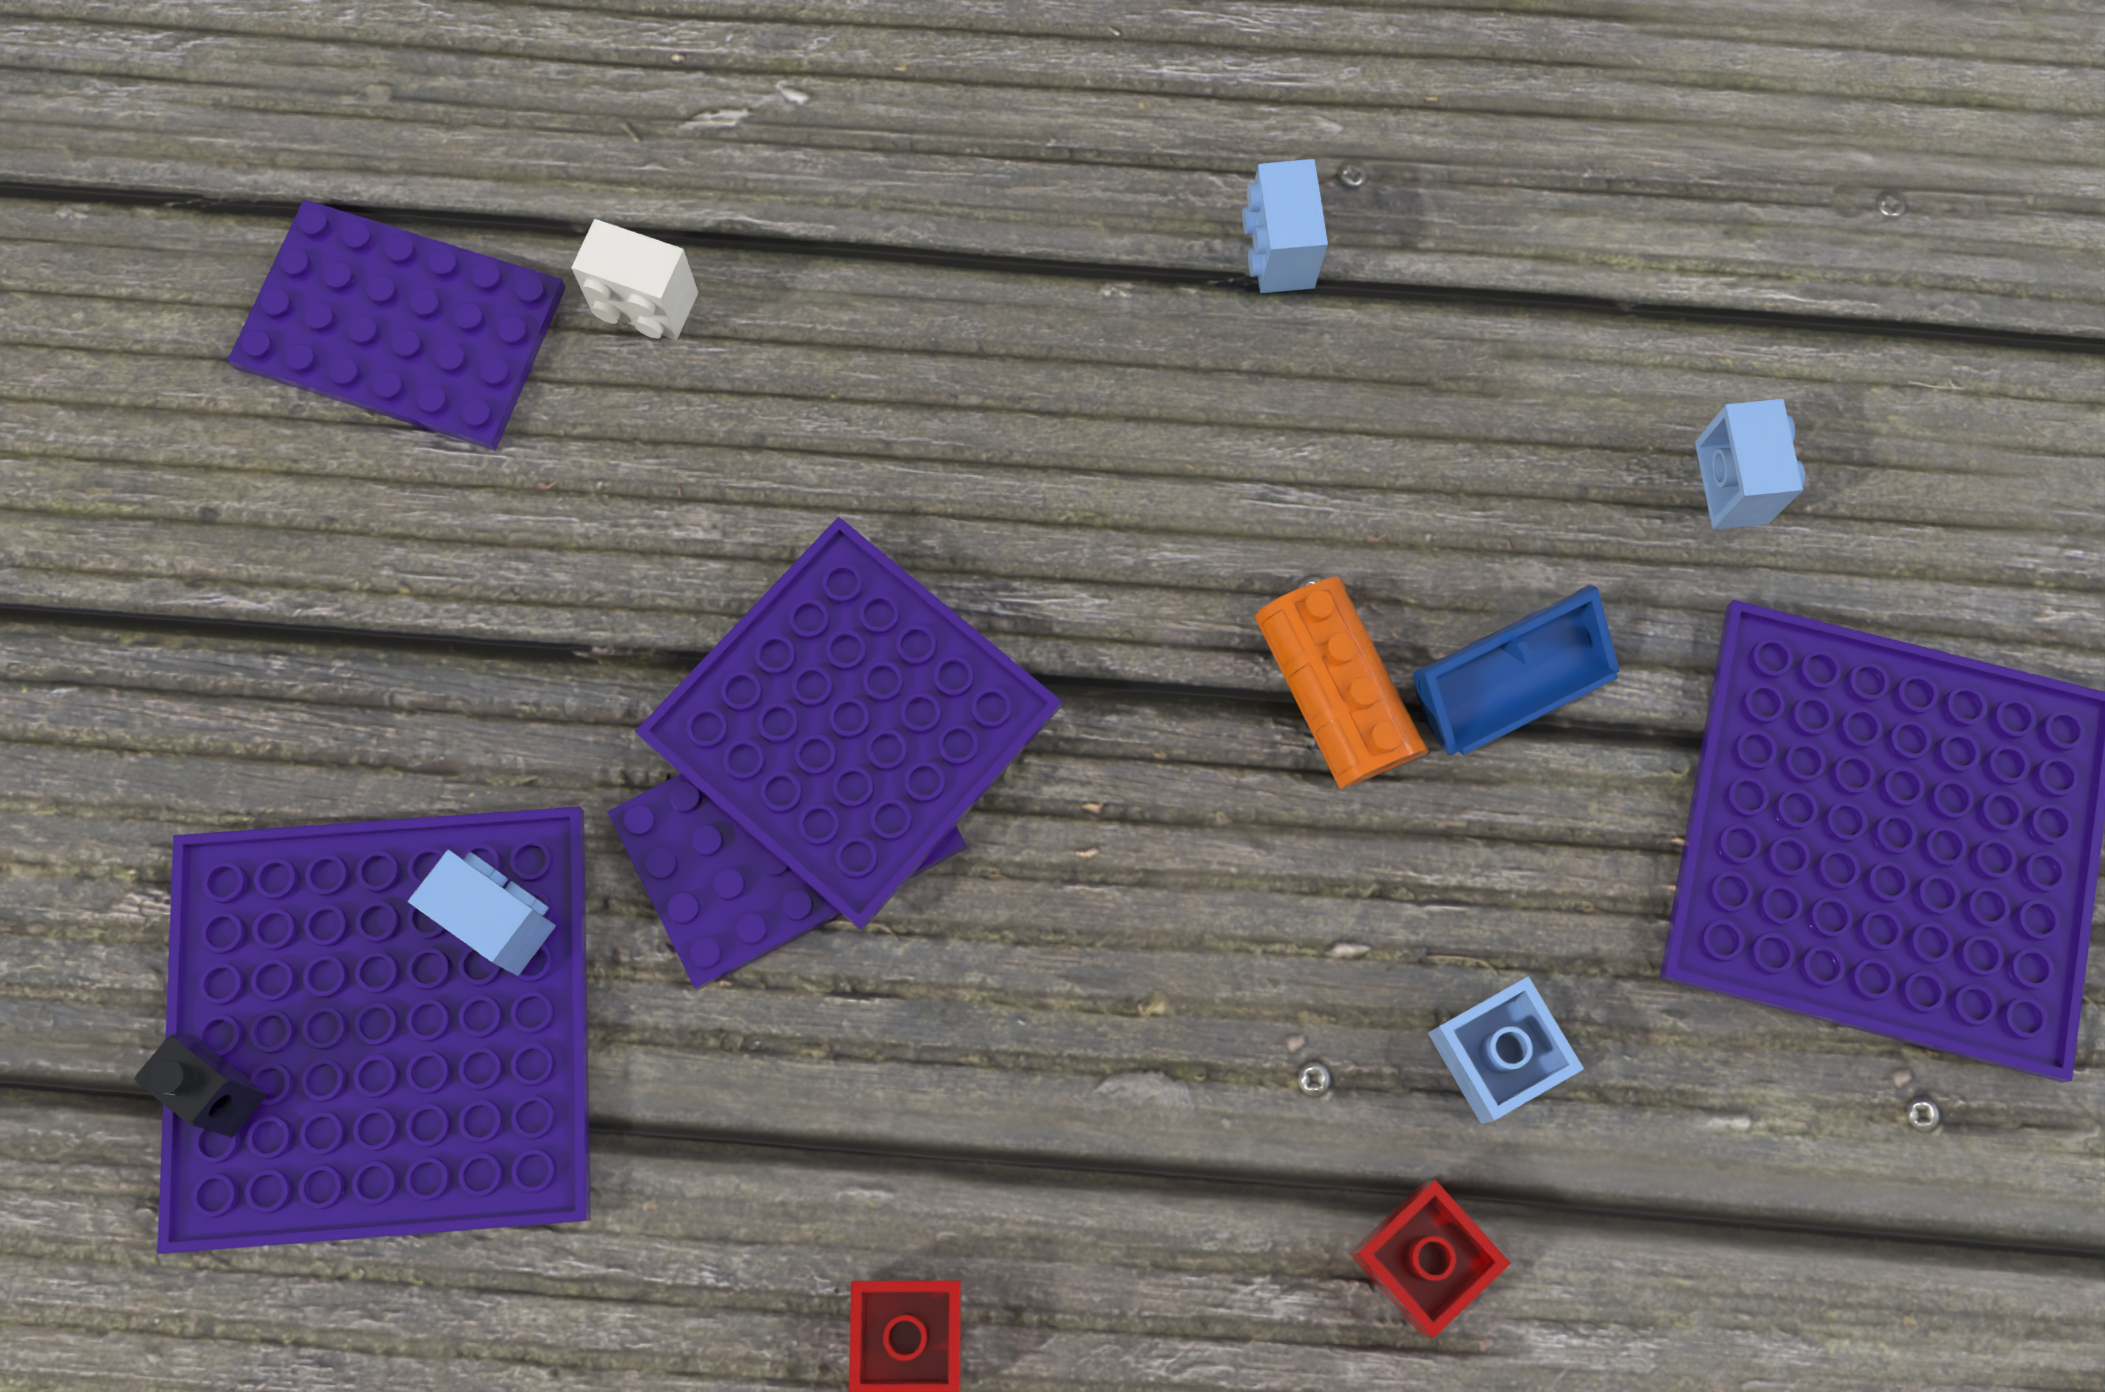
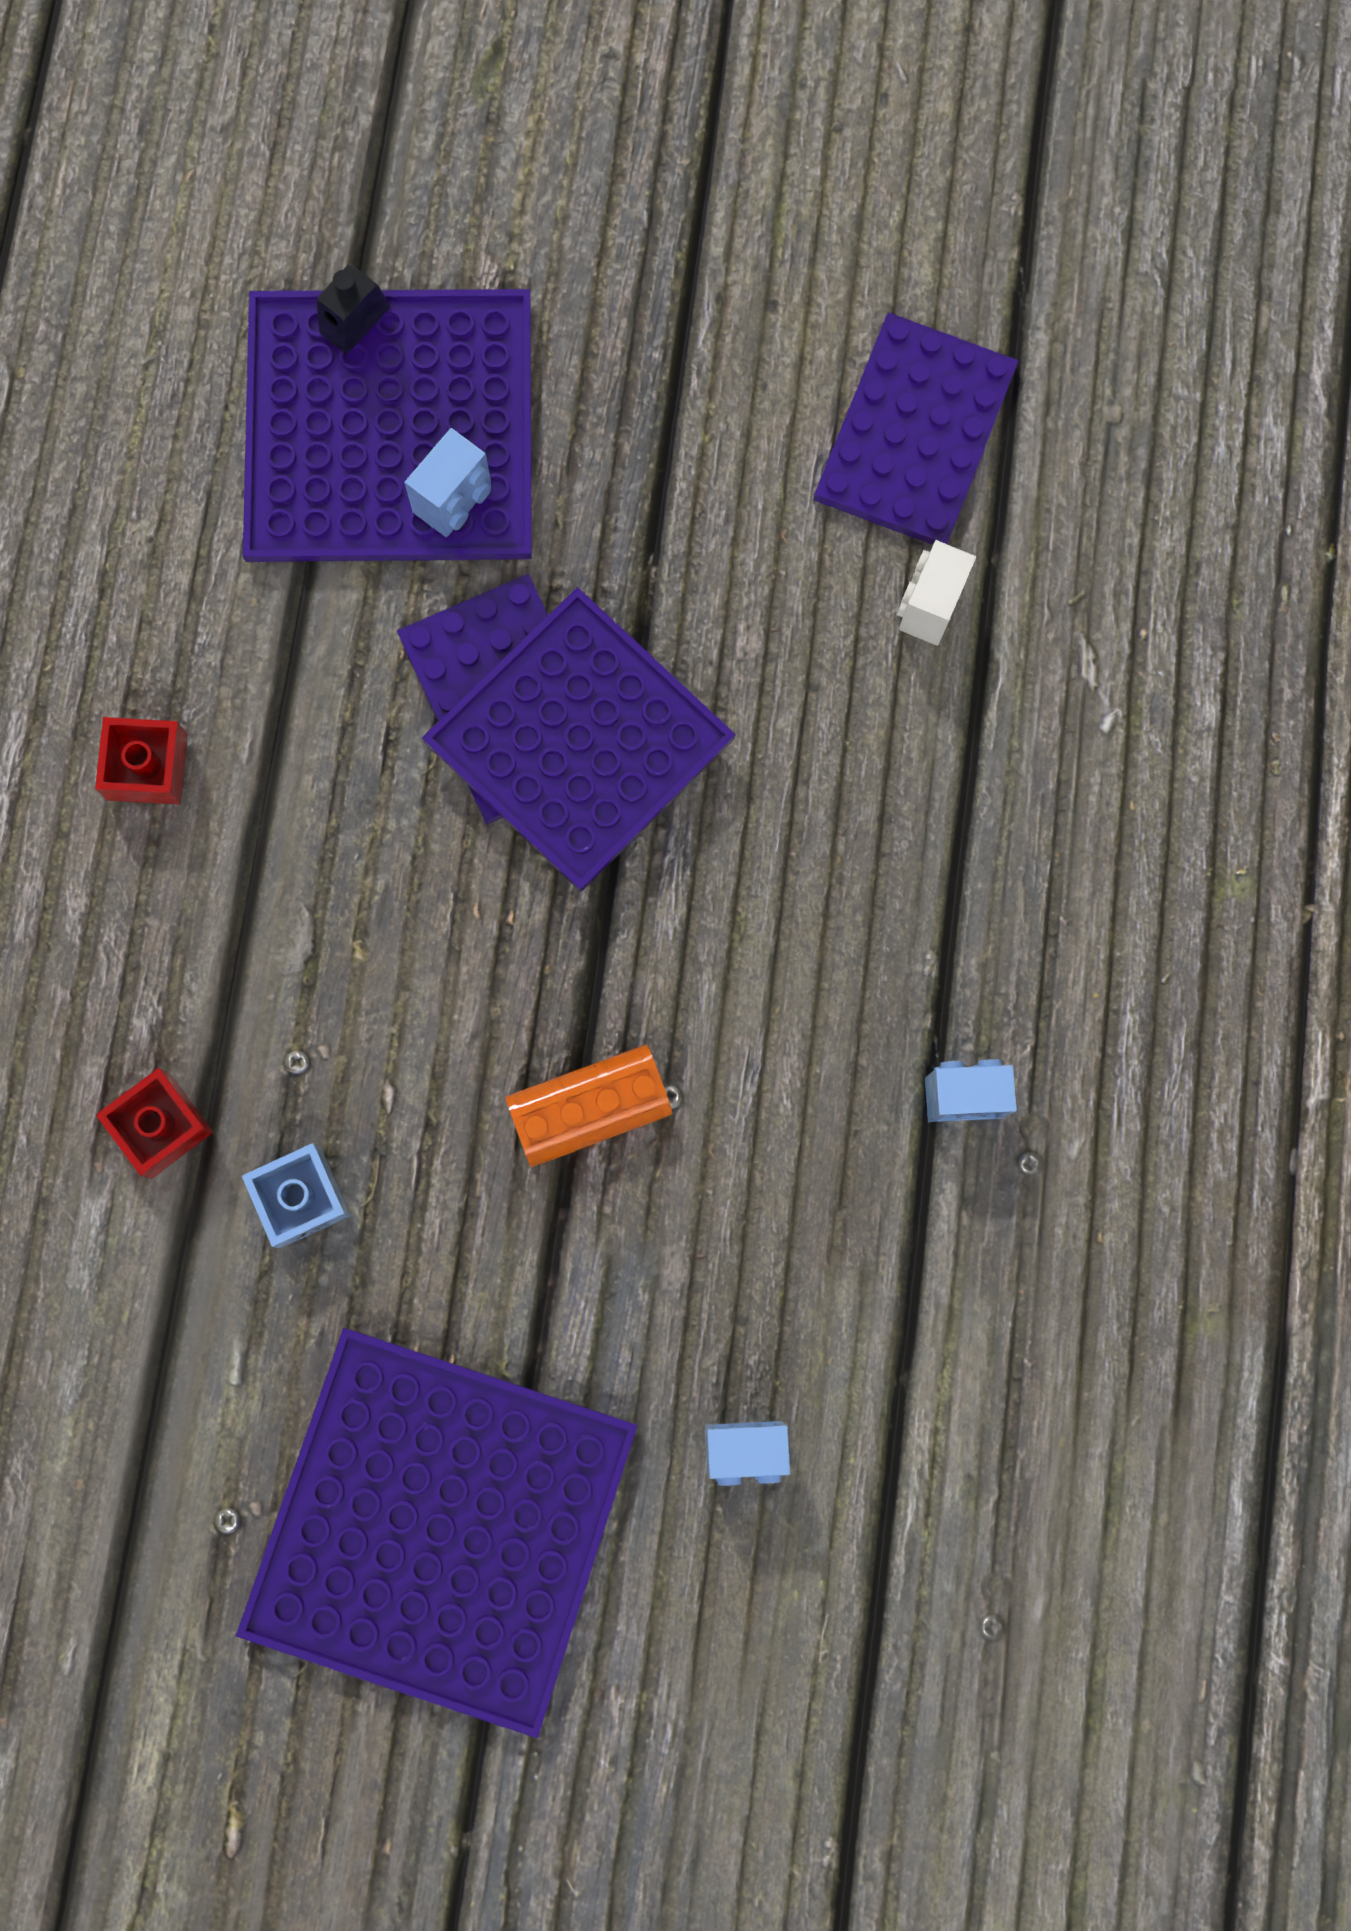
camera: 90 degrees right, 5 degrees up
blue container [1413,585,1620,756] -> none

